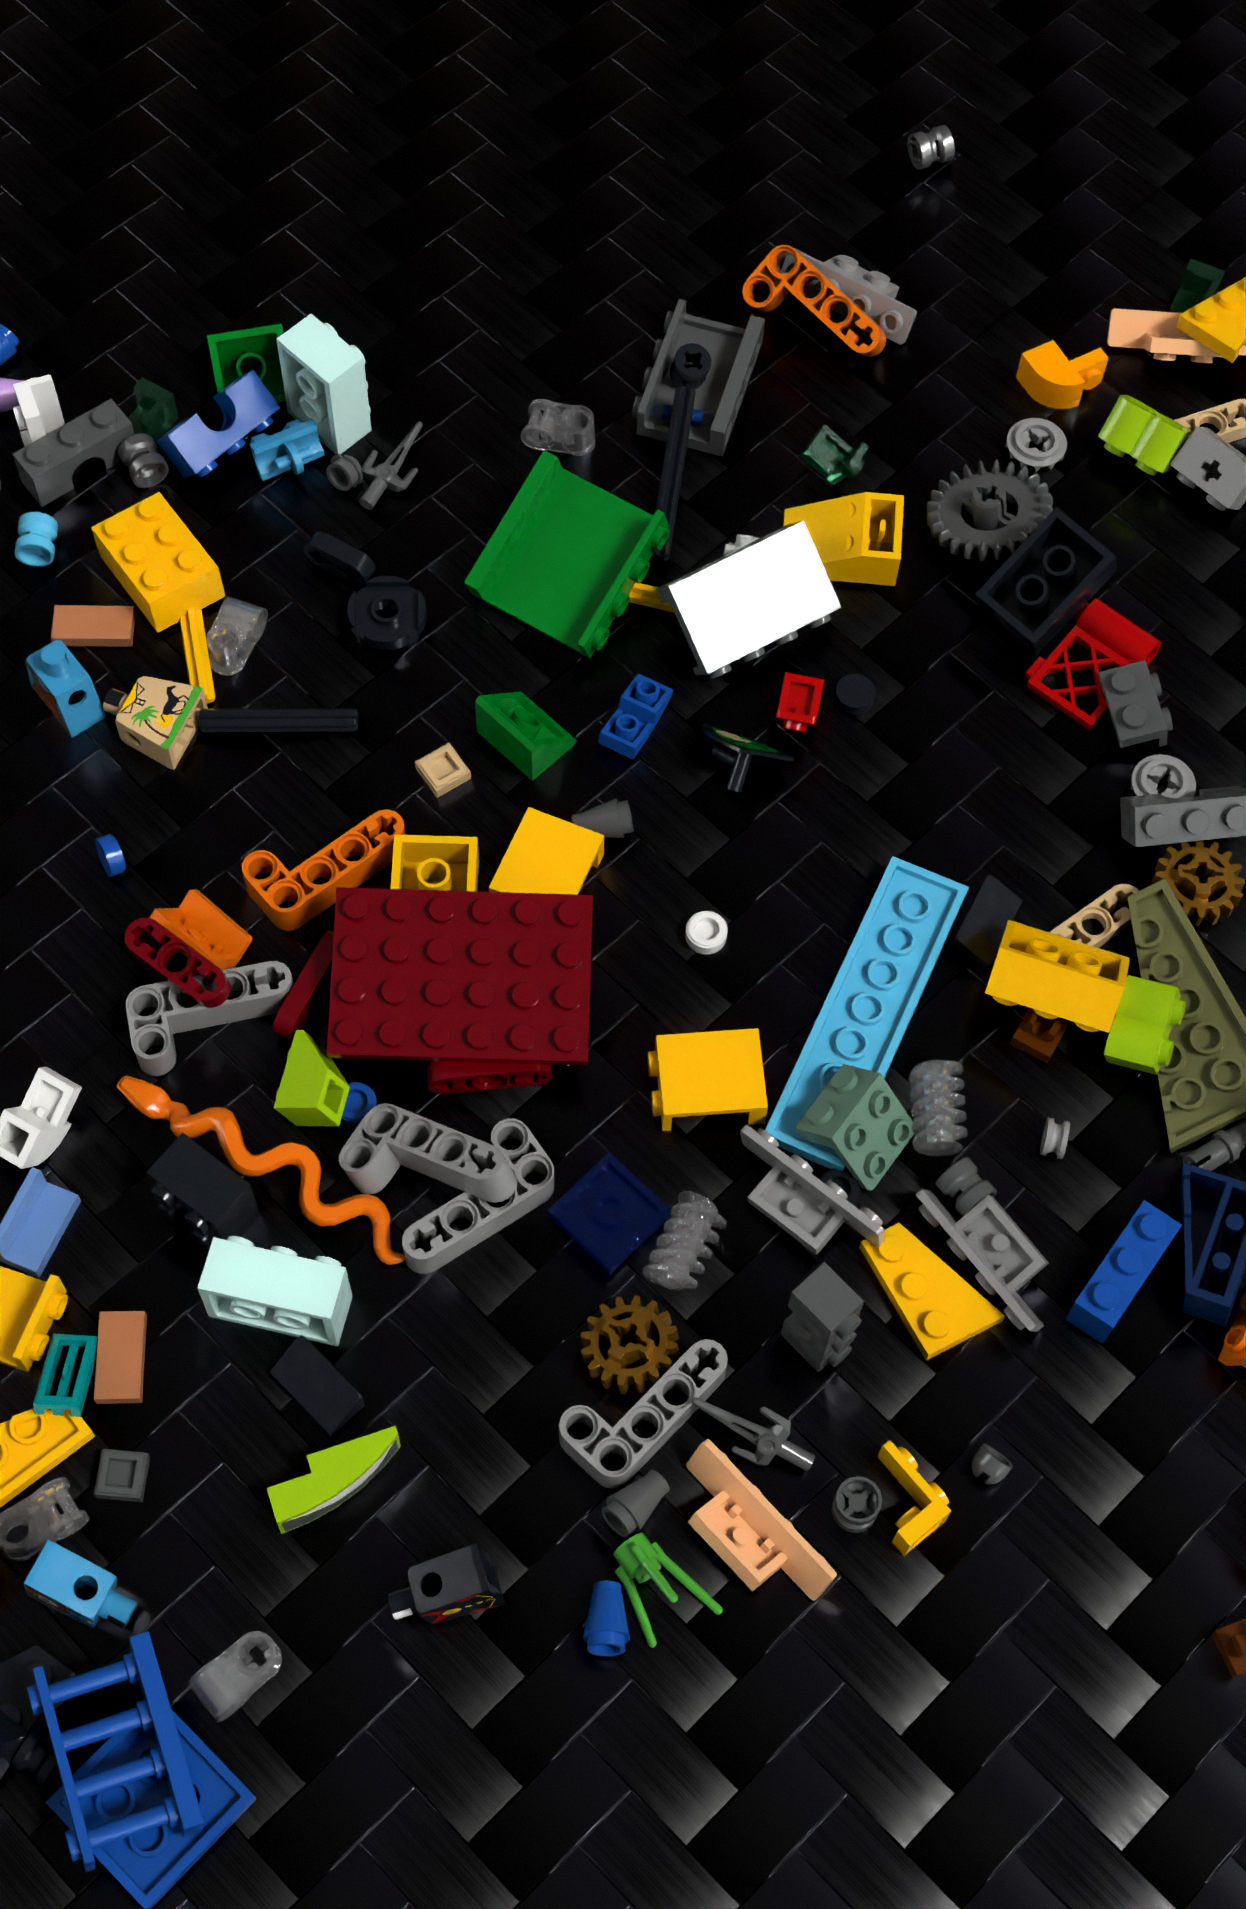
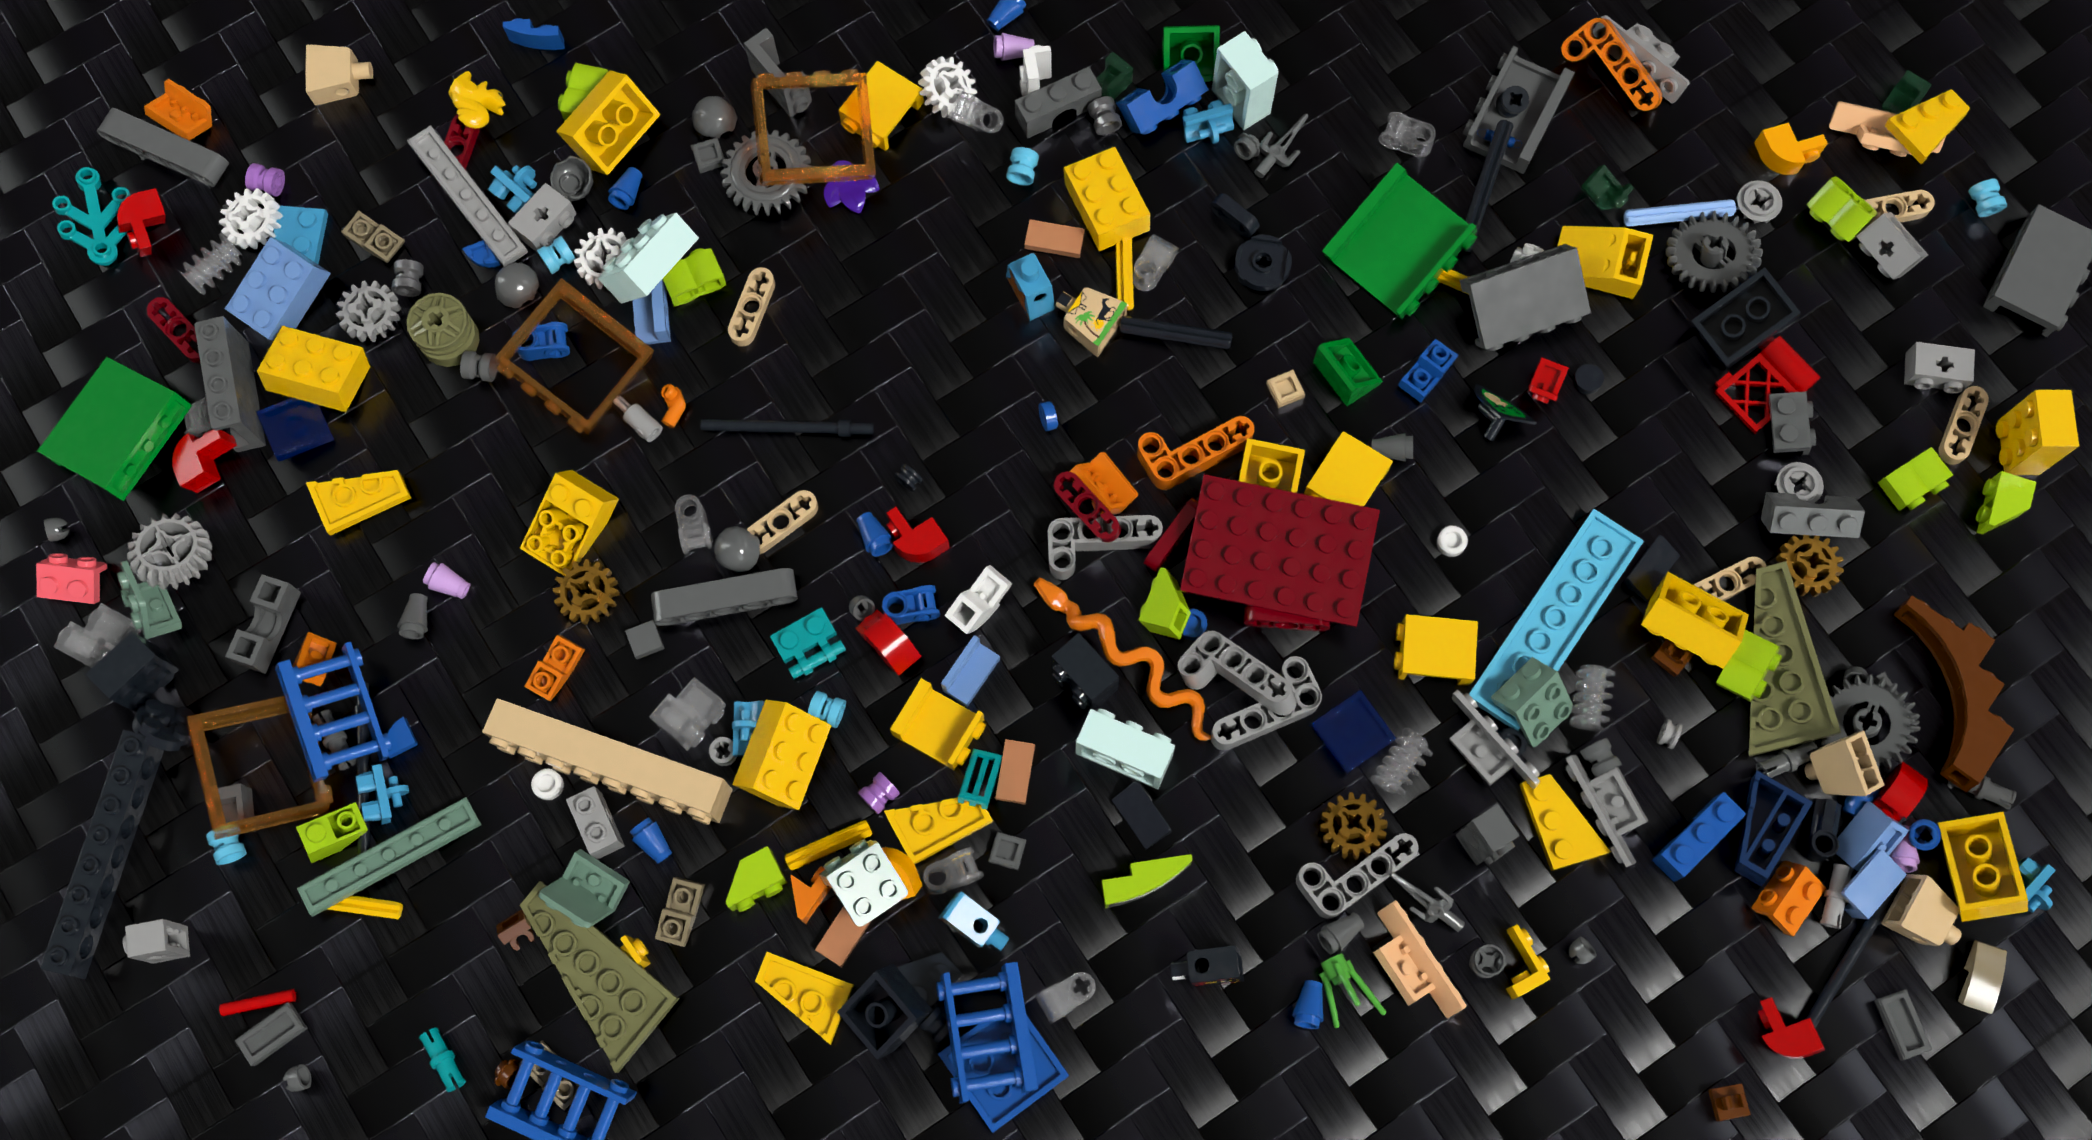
camera: 15 degrees right, 10 degrees up
none -> light blue axle [1623,199,1736,226]

